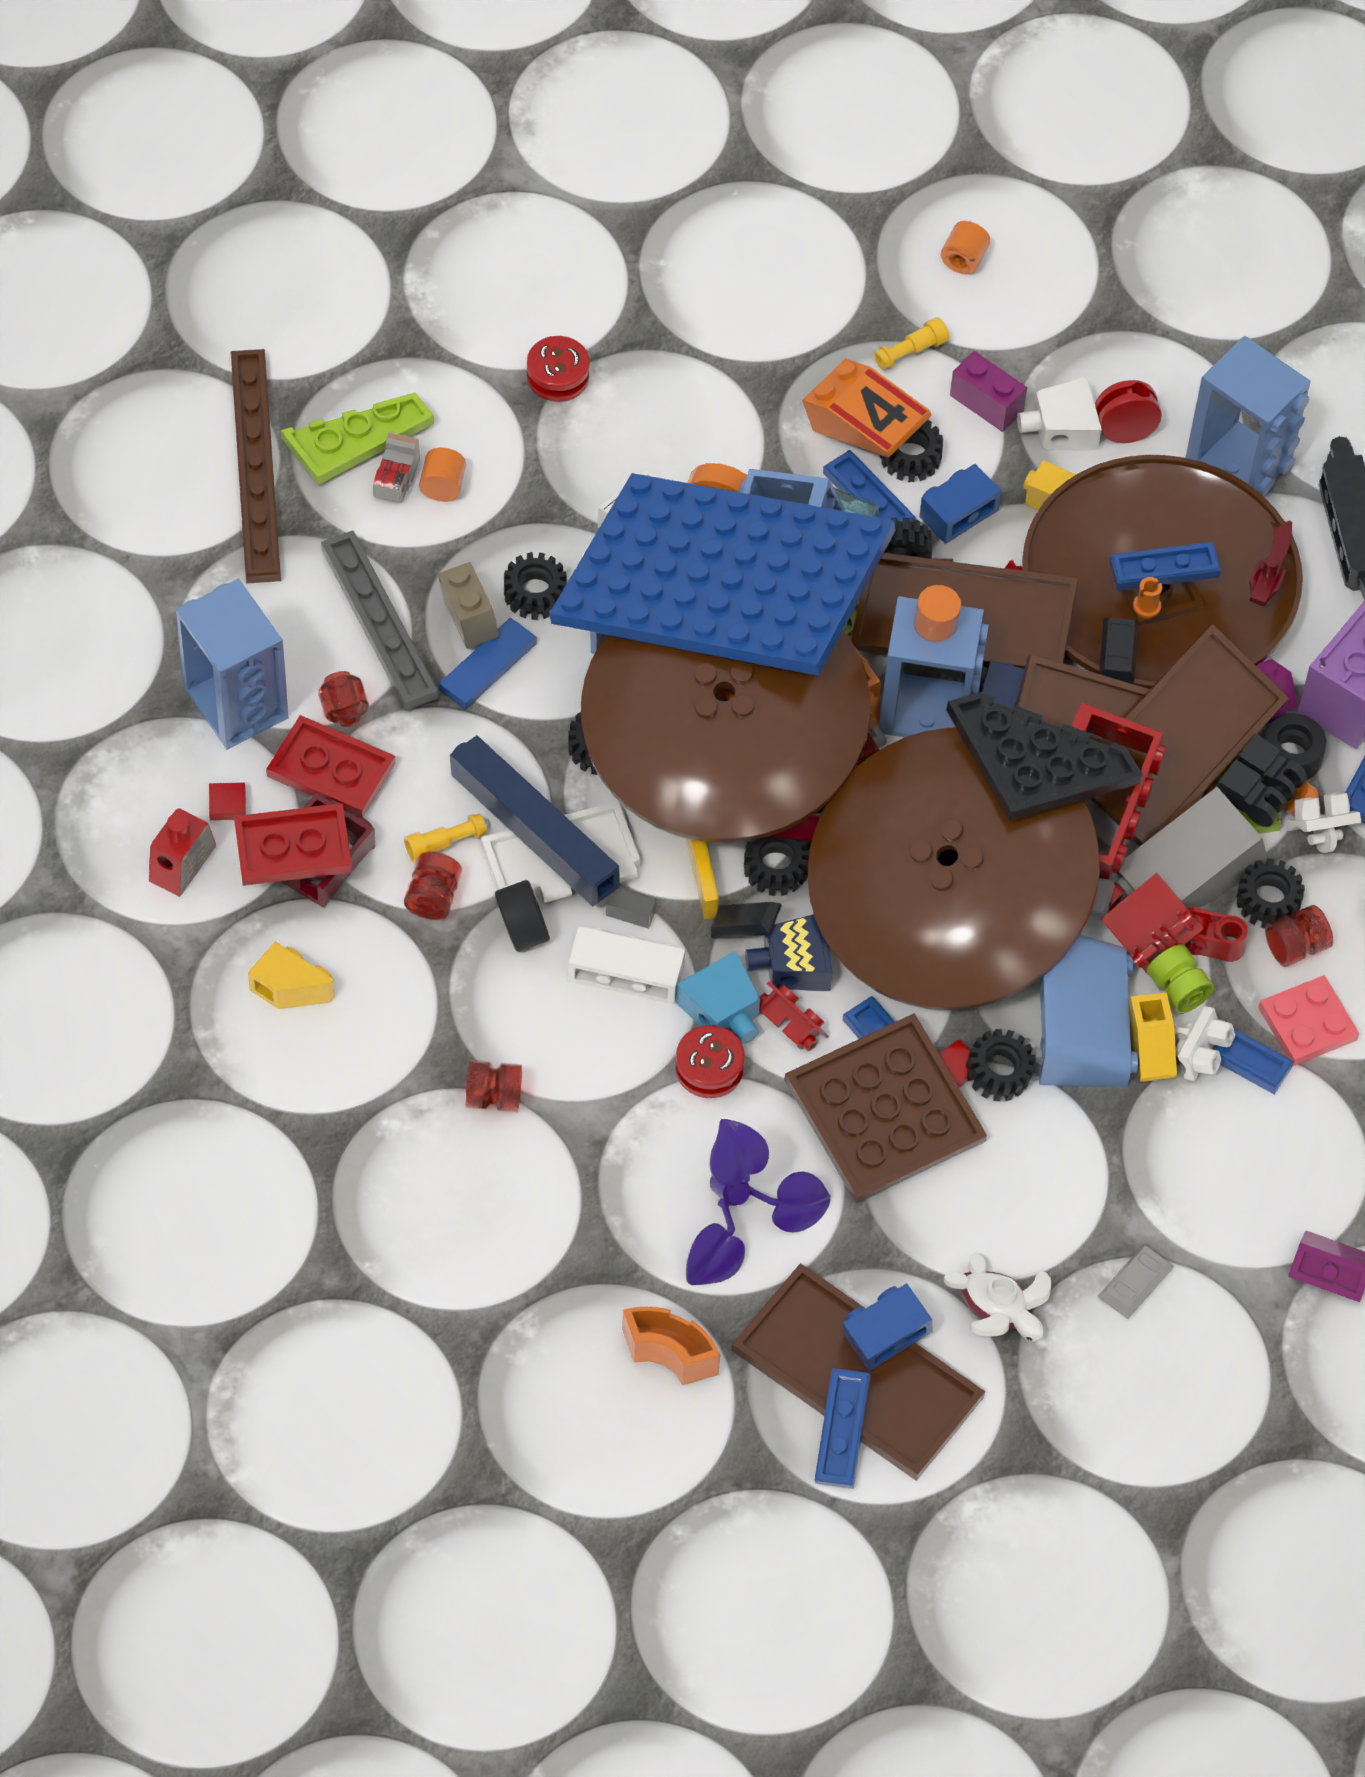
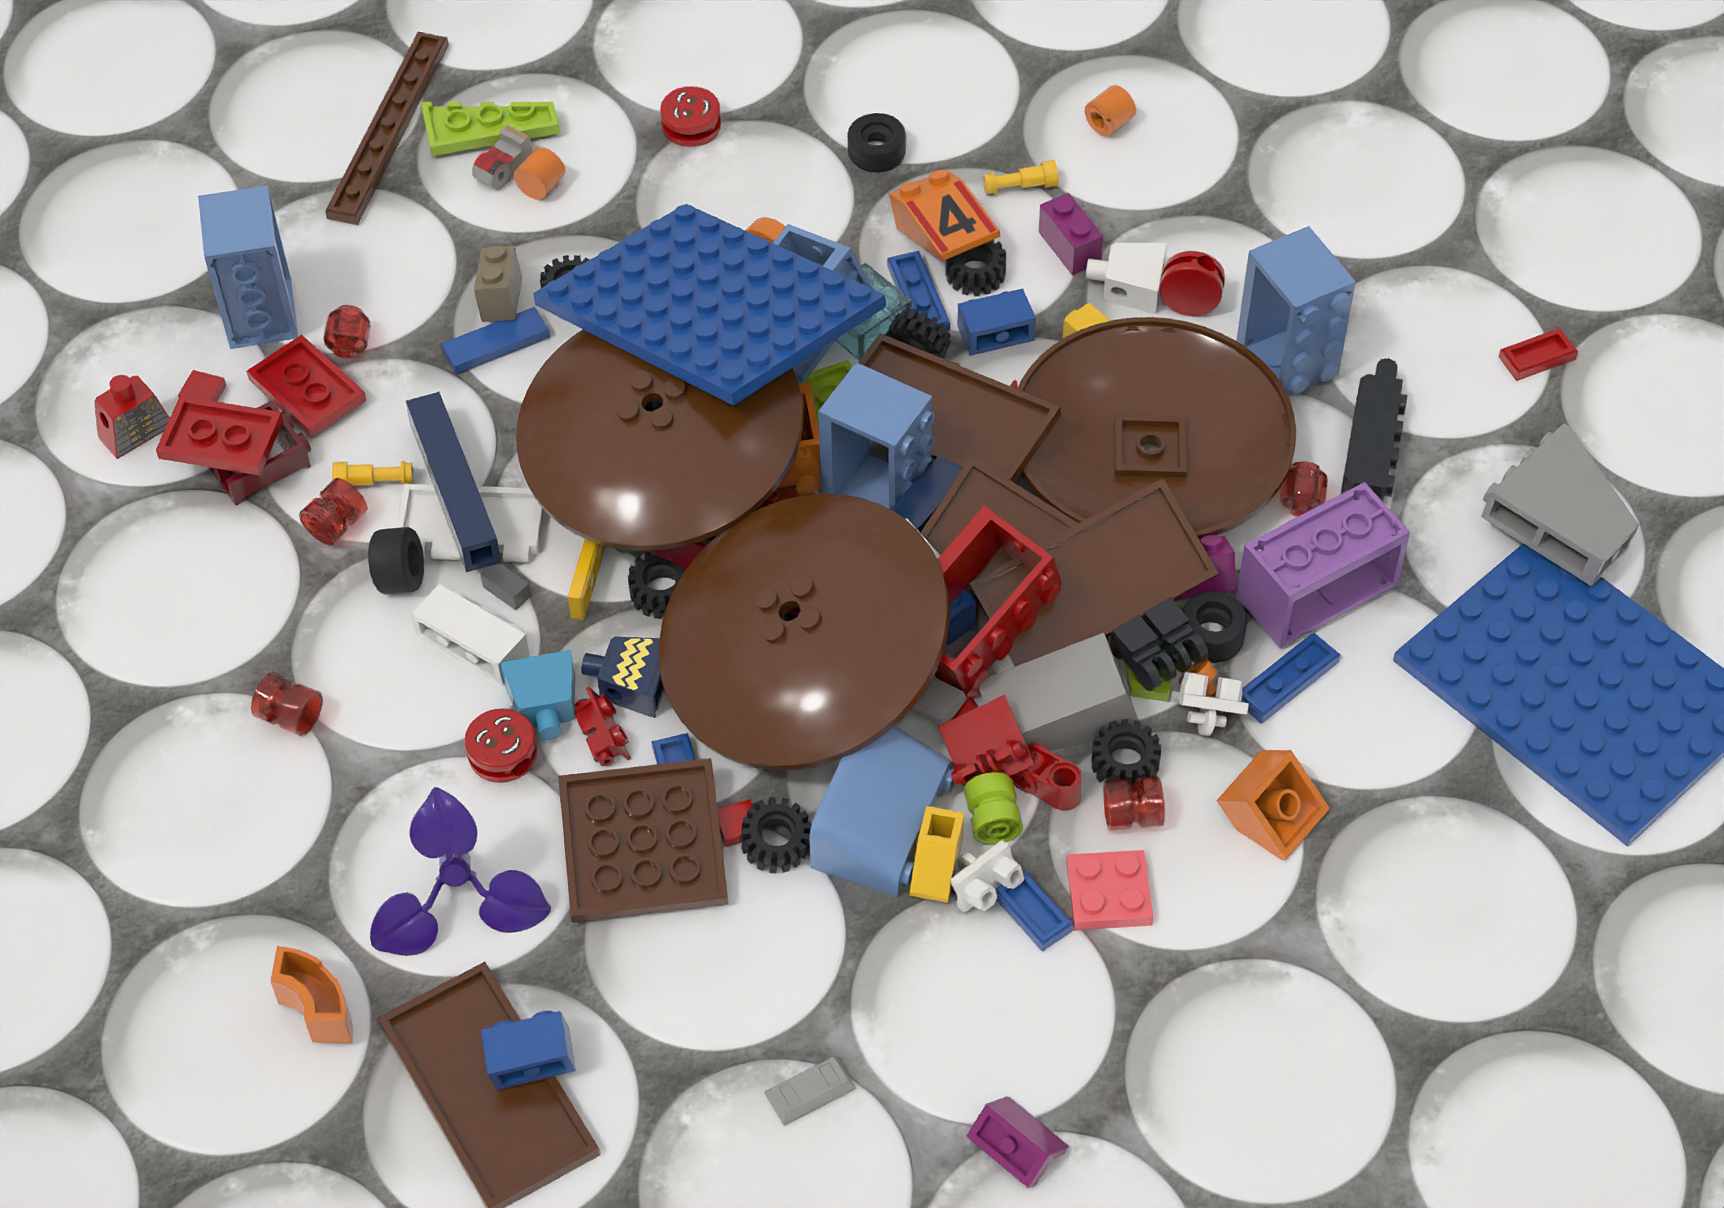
camera: 25 degrees right, 5 degrees down
yellow slope [248,941,335,1009] -> none
dark grey plate [321,530,438,710] -> none
black tile [711,902,782,939] -> none
blue tile [814,1368,871,1489] -> none
orange piece [914,585,961,642] -> none
white animal [944,1253,1051,1341] -> none
black plate [946,692,1142,821] -> none
black tile [1099,617,1139,683] -> none
blue tile [1109,542,1221,590] -> none
orange pin [1133,577,1162,619] -> none
dark red piece [1249,521,1292,606] -> none
none -> black tyre [847,113,906,173]
none -> clear red head [1279,461,1328,517]

